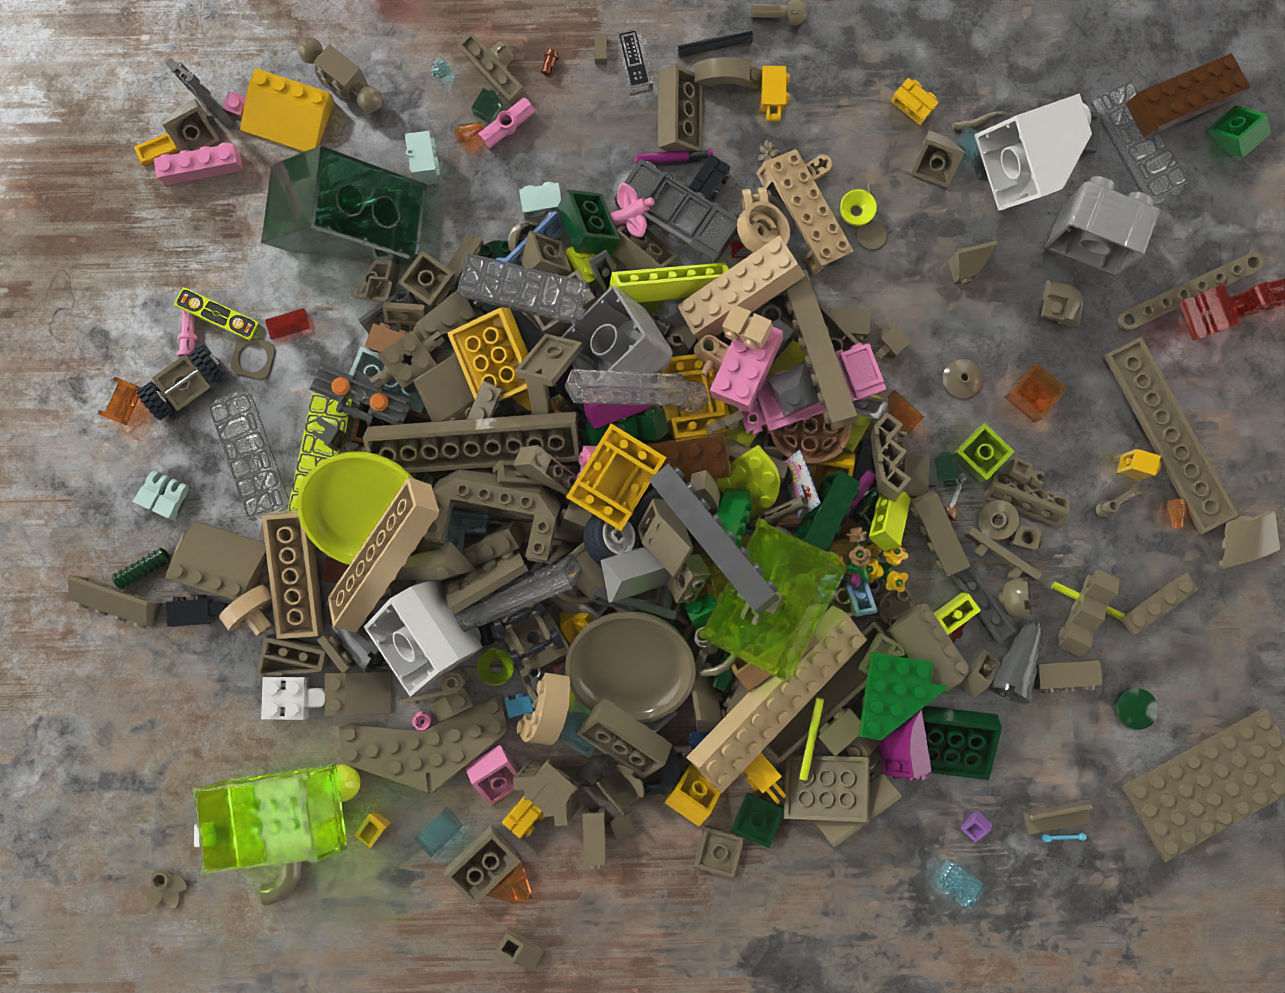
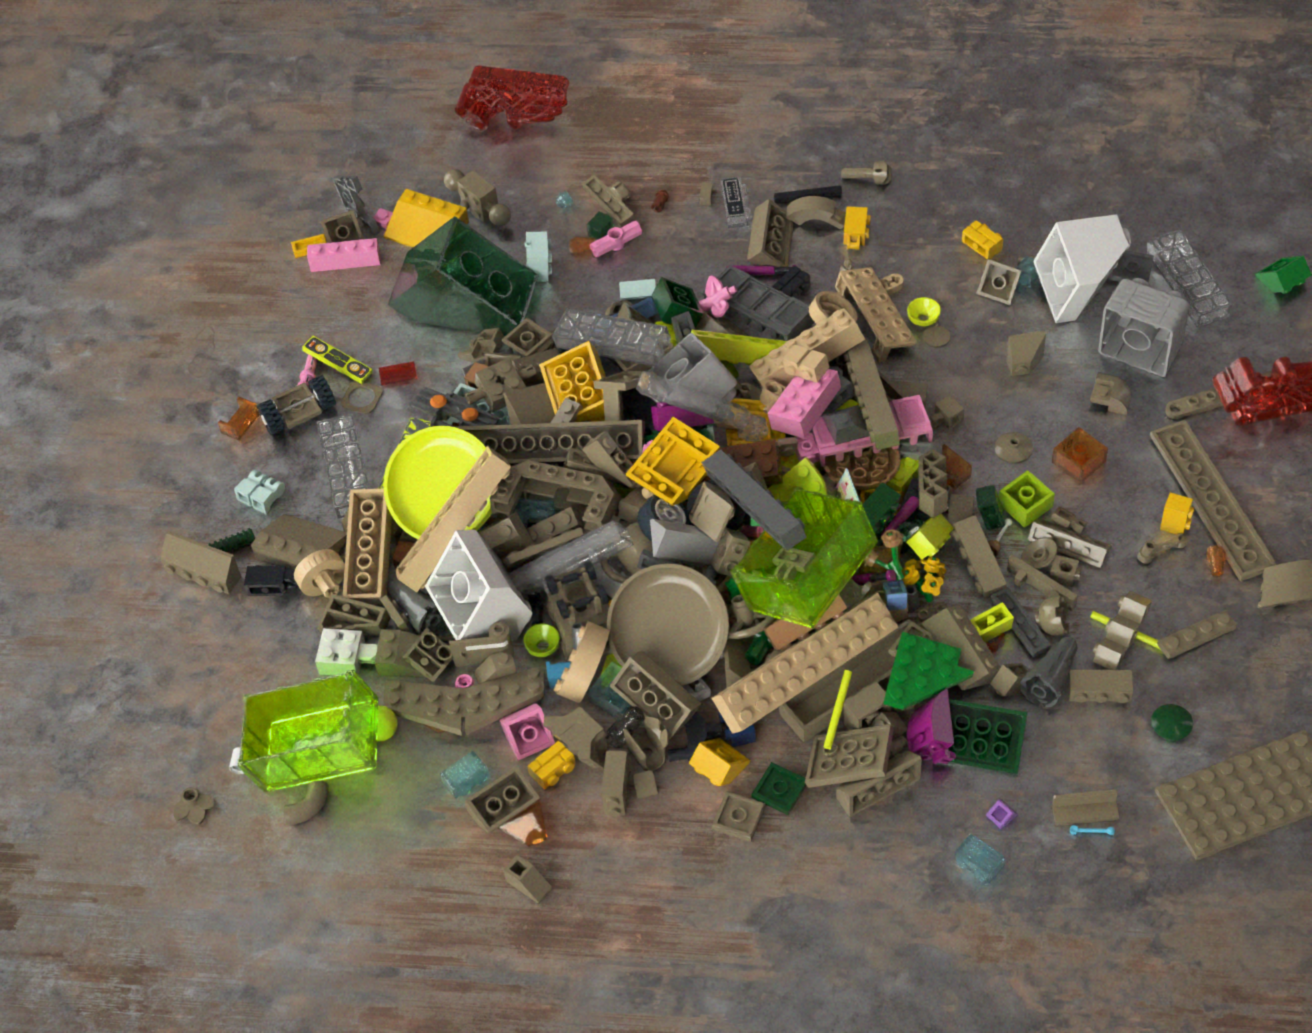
camera: 15 degrees right, 30 degrees down
yellow slope [354,810,391,848] -> none
yellow brick [741,752,786,804] -> none
reddish brown brick [1126,53,1251,138] -> none
none -> dark tan slope [402,628,453,682]

